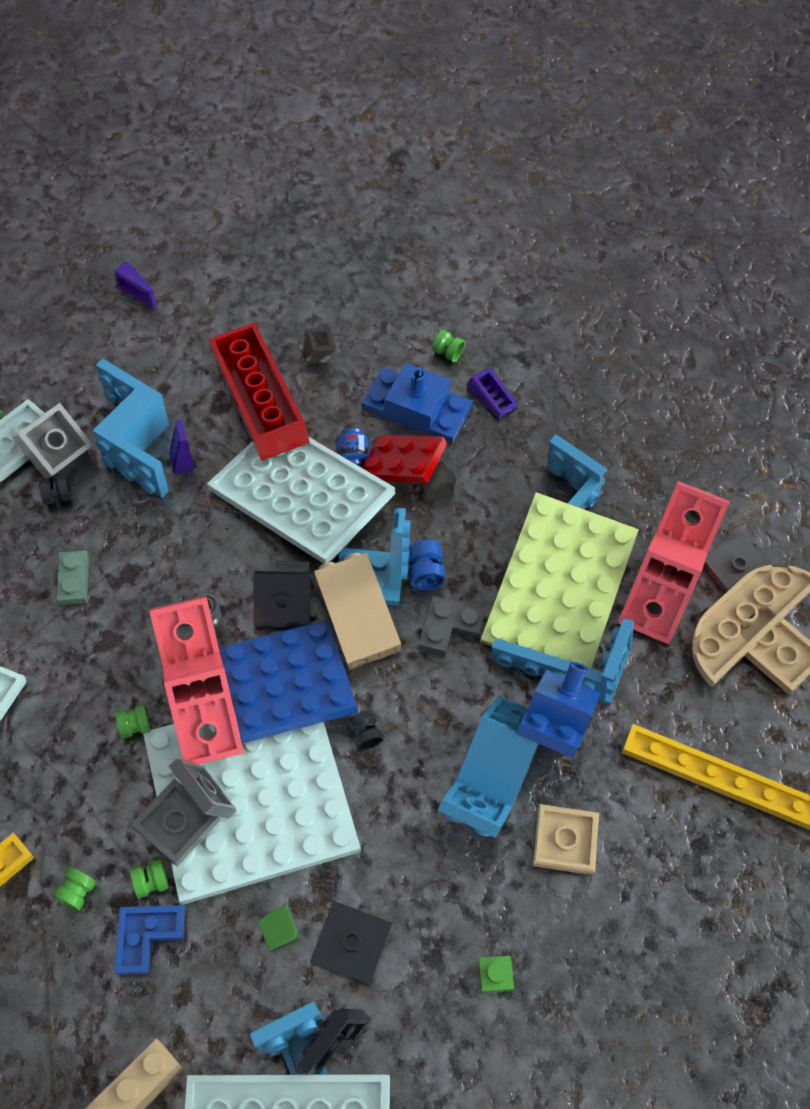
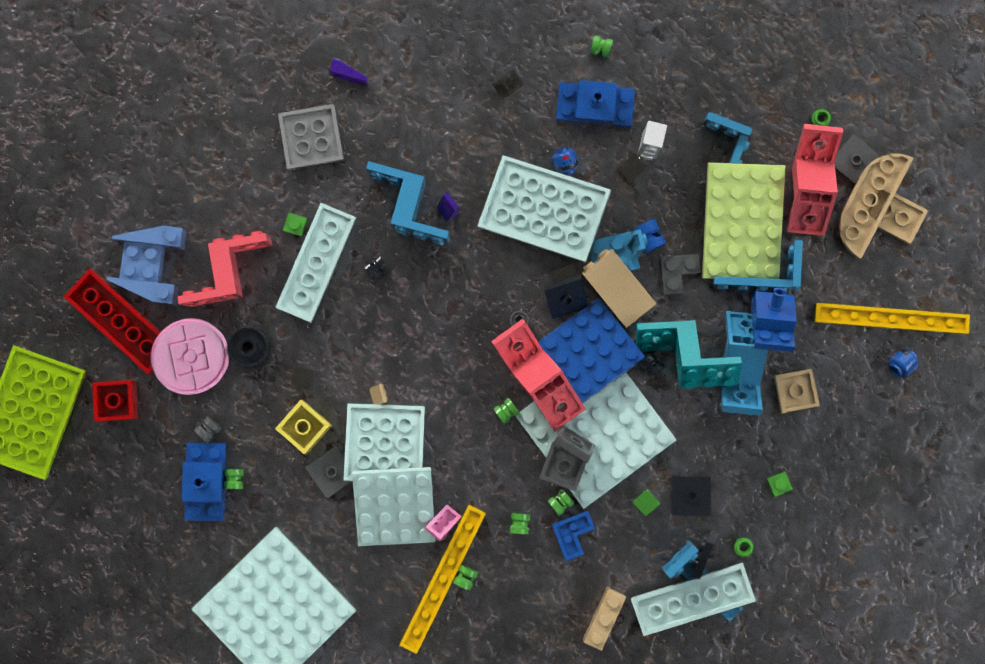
camera: 15 degrees left, 25 degrees up
light grey brick [12,403,93,478] -> none
sand green plate [57,551,89,605] -> none
red brick [208,322,310,461] -> none
red plate [362,435,447,484] -> none
dark purple slope [467,367,519,419] -> none
none -> light grey plate [278,104,344,170]
none -> teal bracket [635,320,742,389]
none -> white brick [637,121,667,160]
none -> bright green plate [734,538,754,557]
none -> blue head [889,349,918,377]

